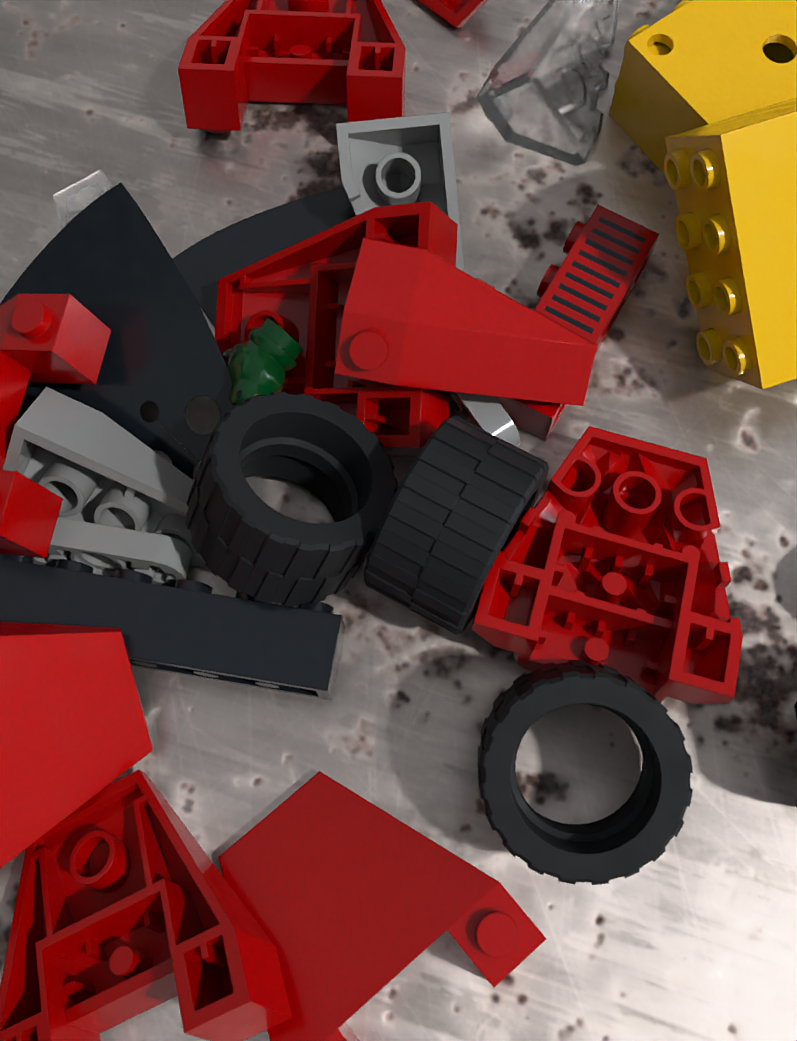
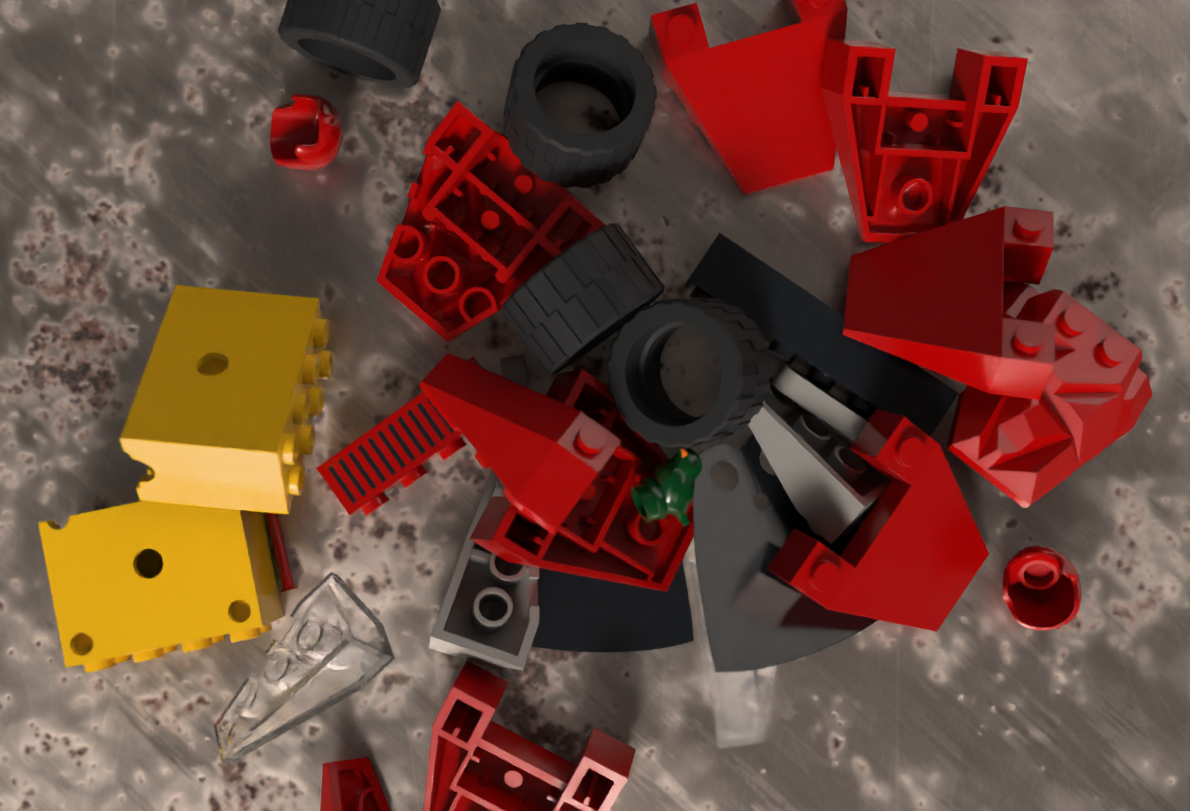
camera: 160 degrees left, 15 degrees up
none -> red piece [265,512,298,592]

